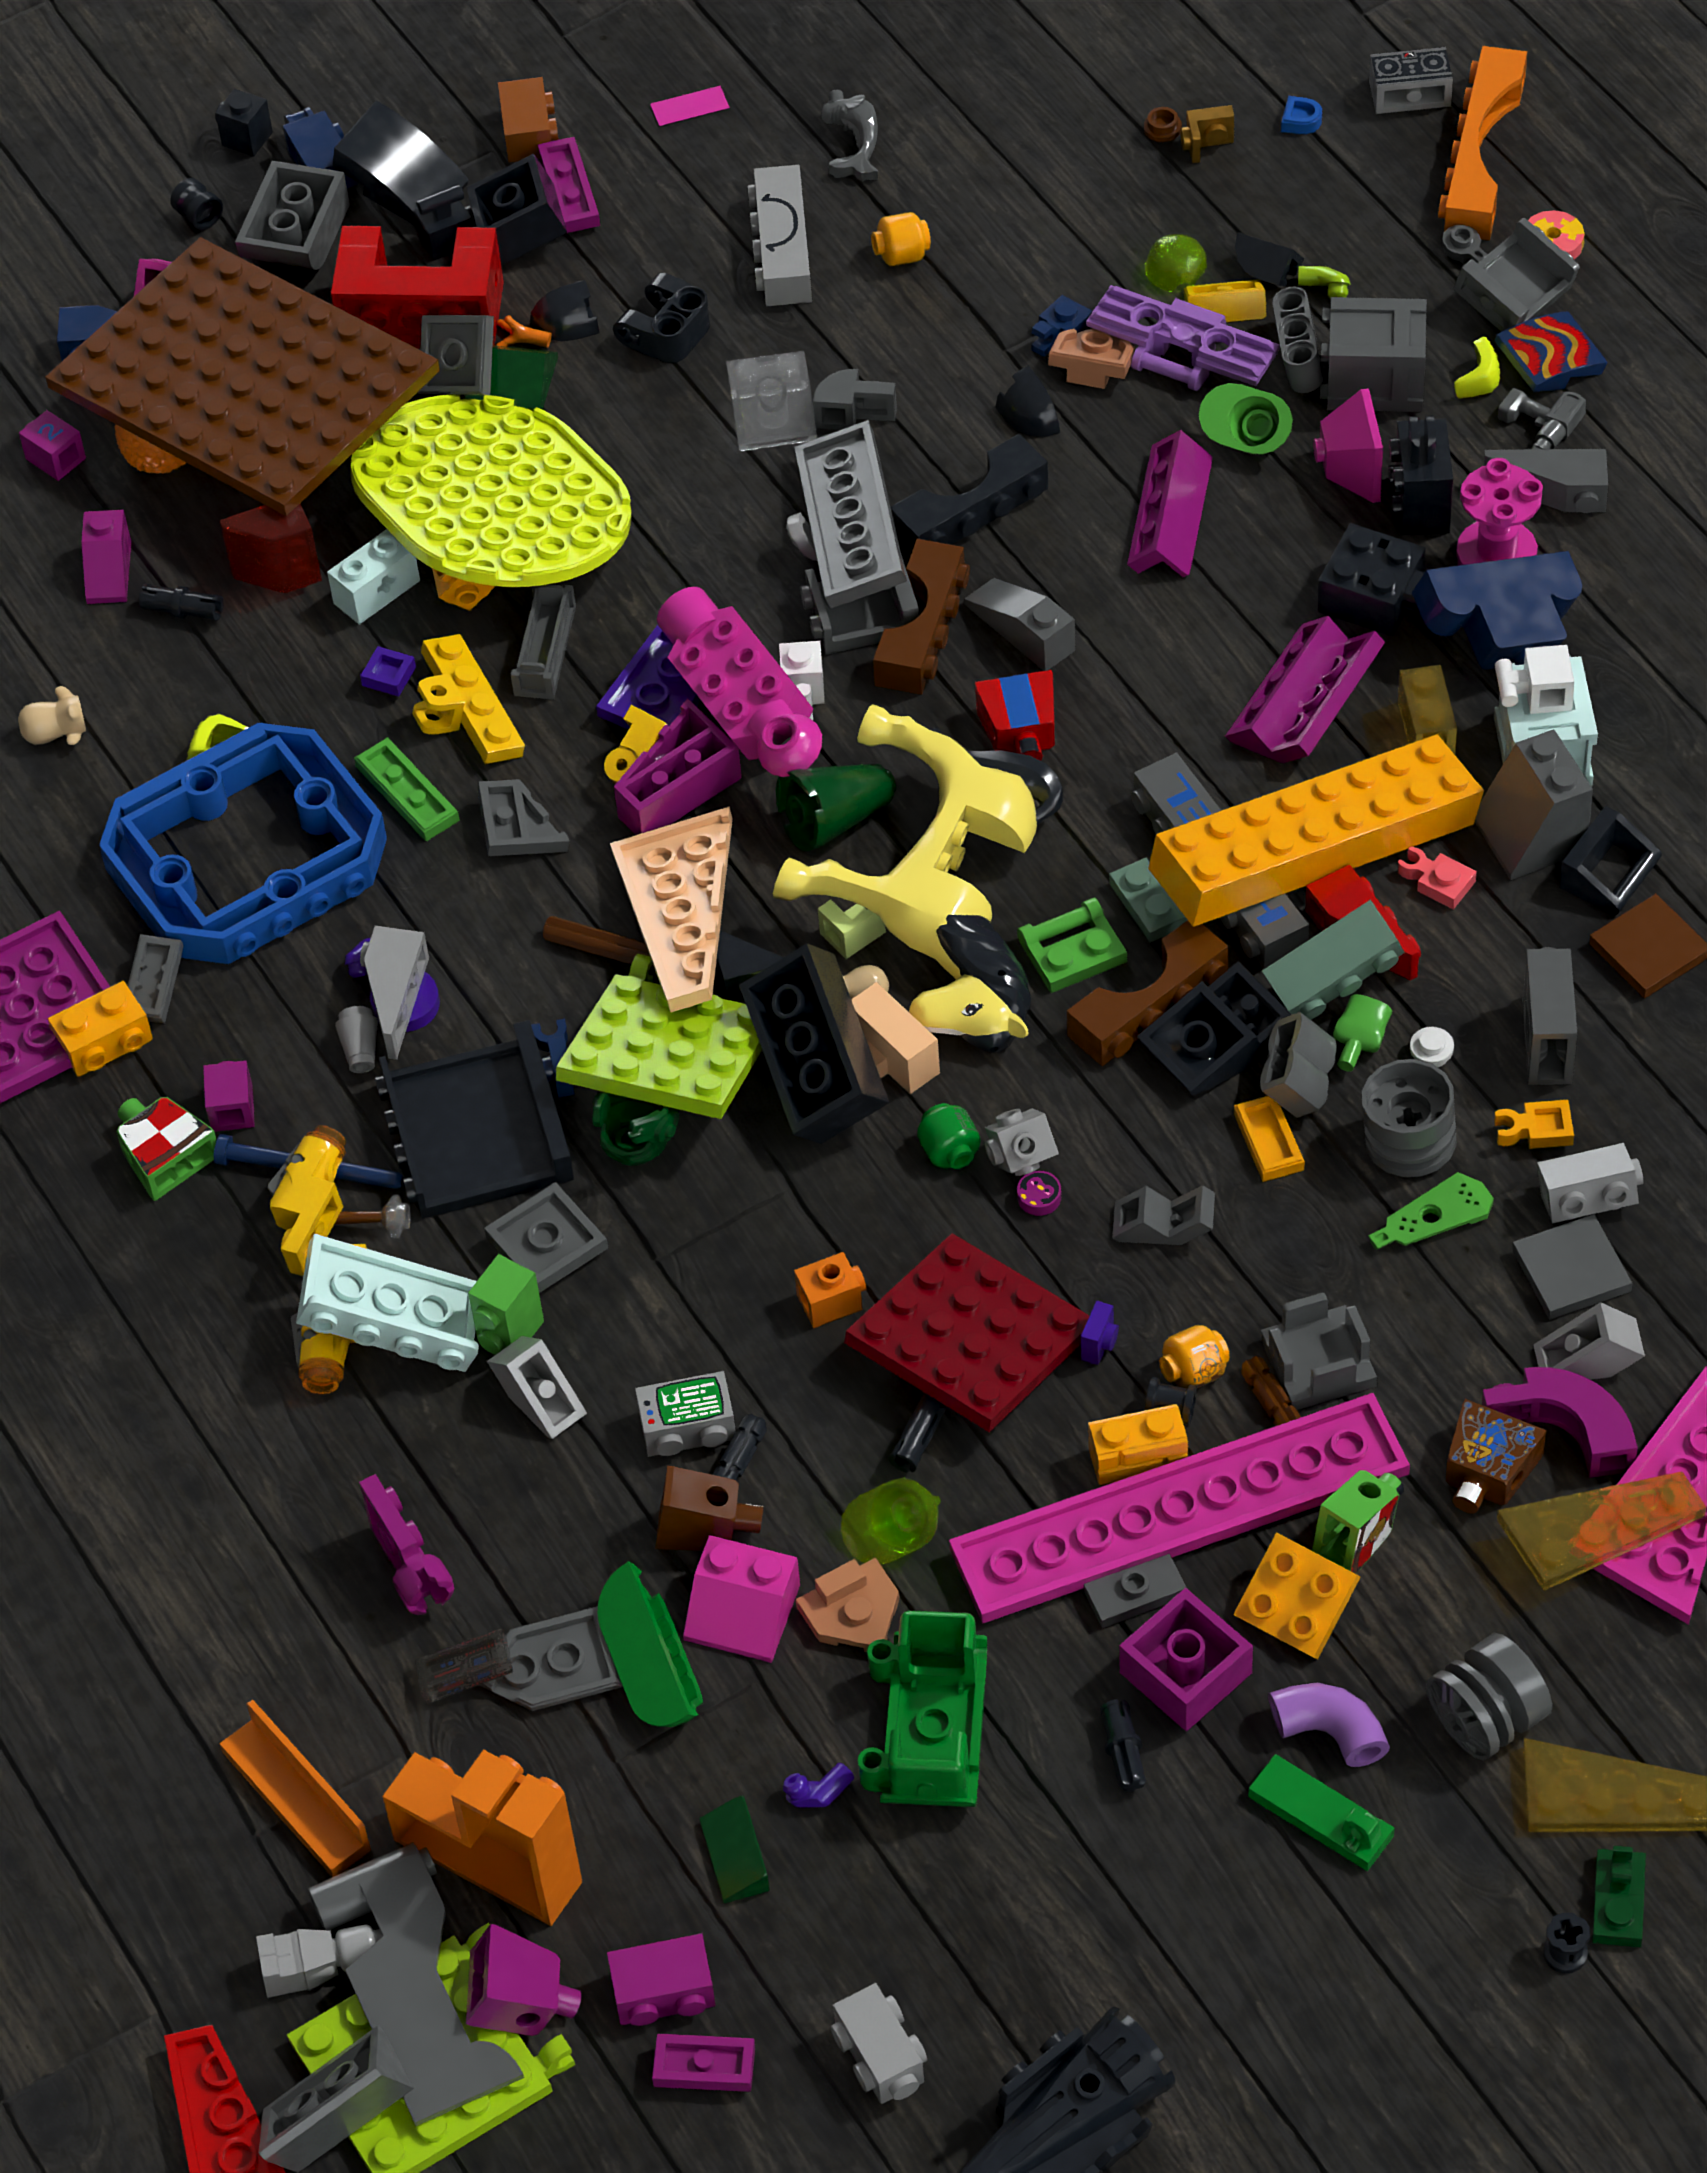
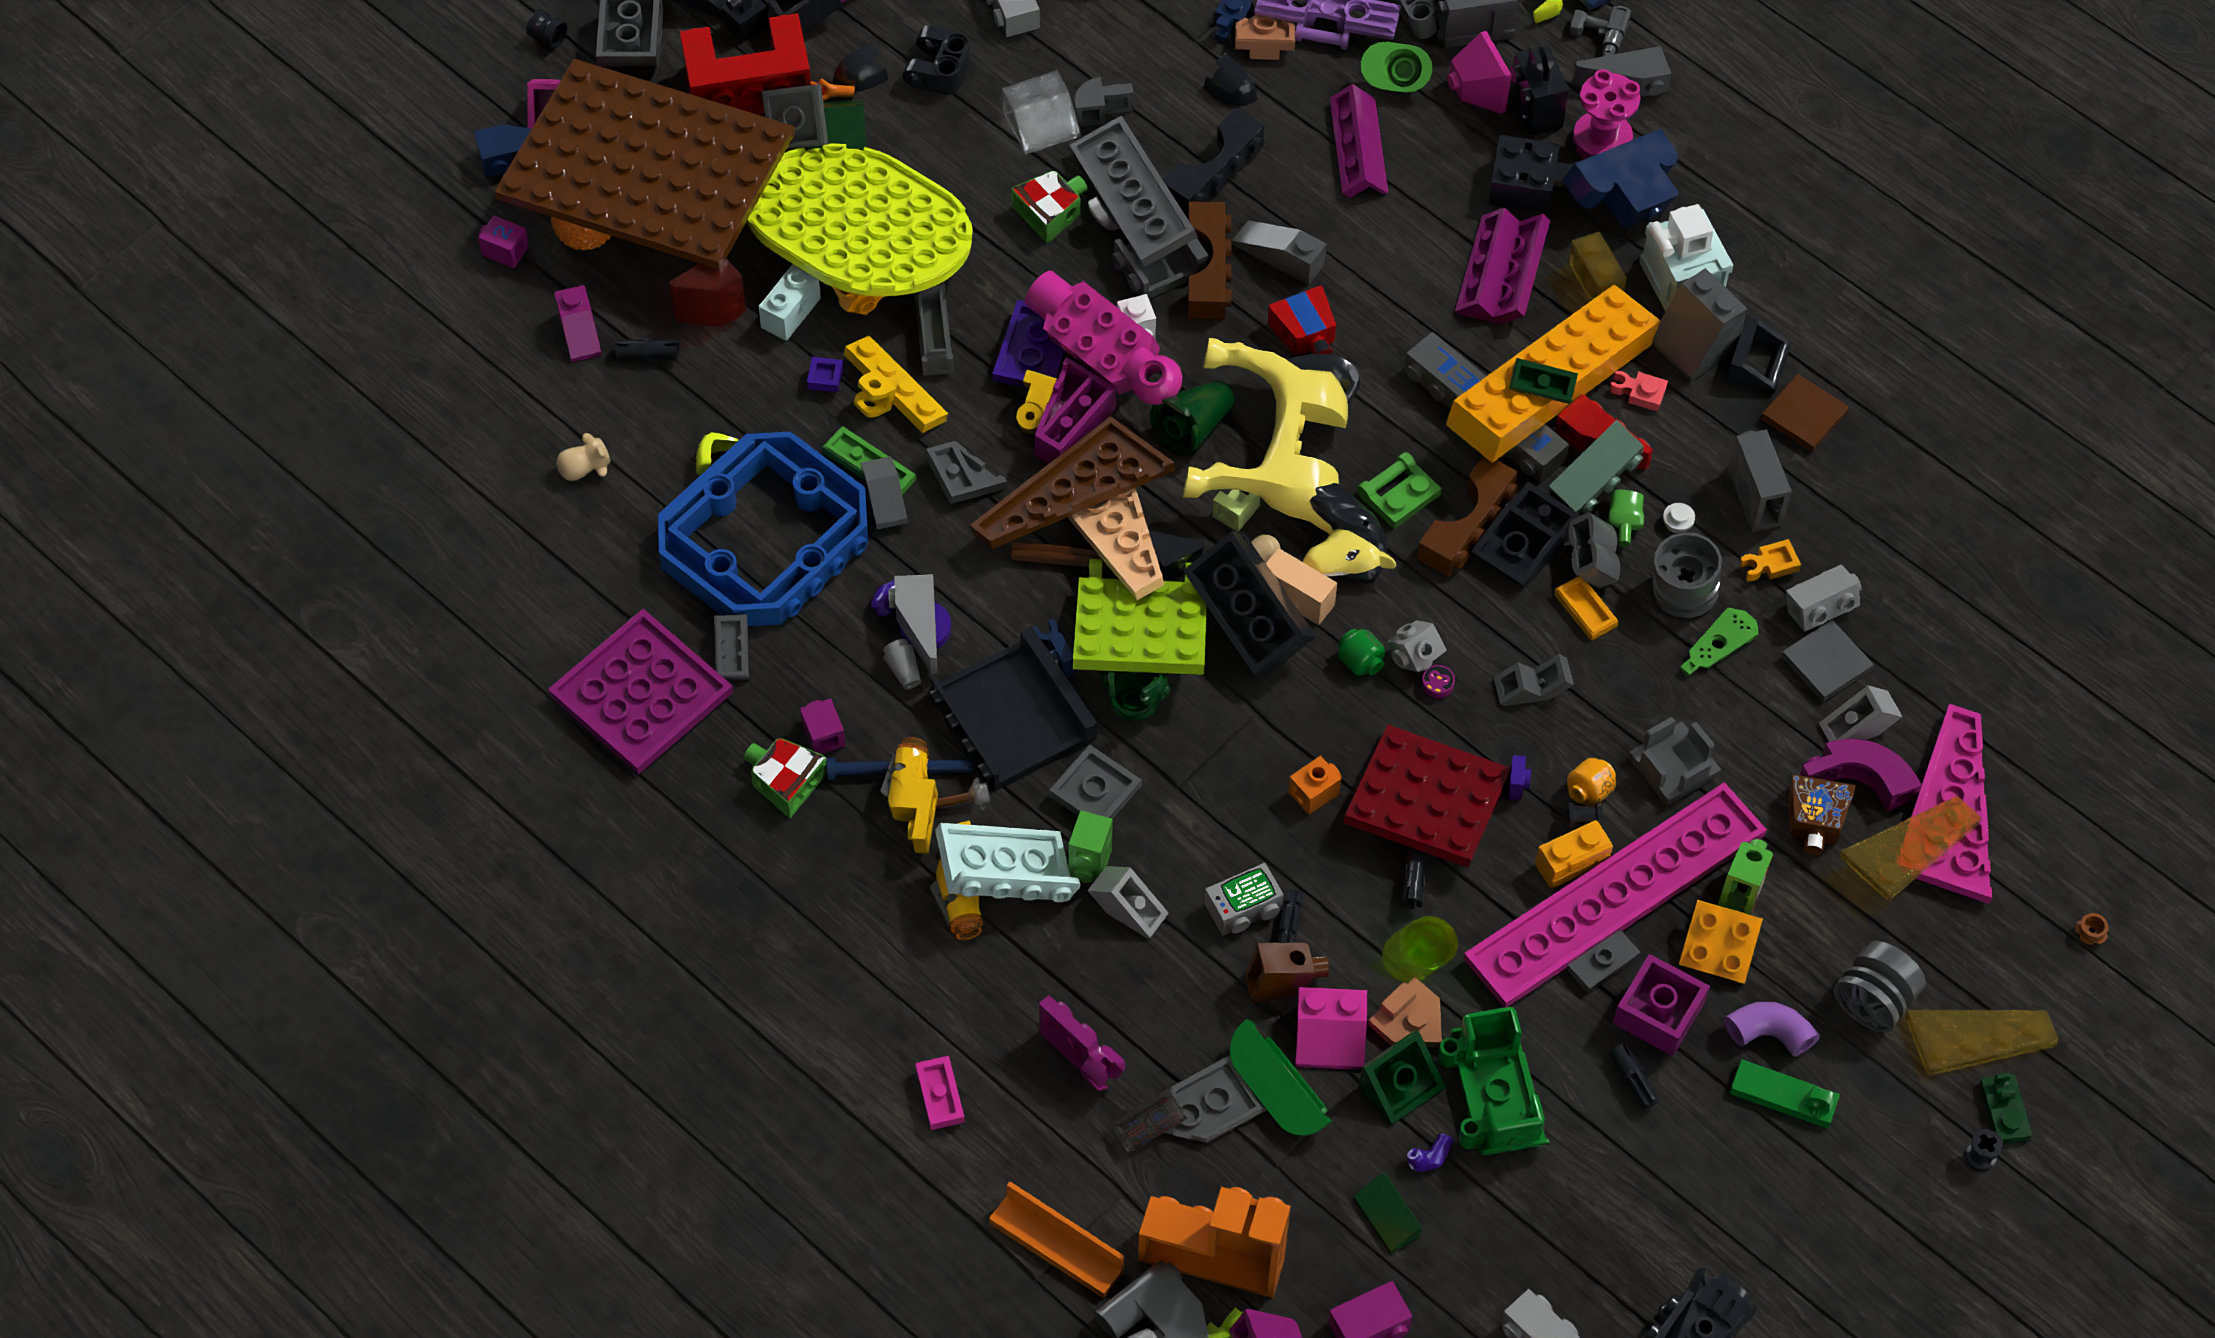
camera: 20 degrees left, 5 degrees up
light orange bracket [47,980,153,1077] -> none
sand green plate [1109,858,1187,943] -> none
reddish brown axle [1241,1356,1301,1426] -> none
none -> dark grey slope [861,456,908,529]
none -> dark pink plate [915,1056,965,1130]
none -> reddish brown wing [970,416,1176,549]
none -> torso [1011,171,1087,244]
none -> dark green slope [1359,1030,1445,1124]
none -> dark green slope [1509,358,1578,404]

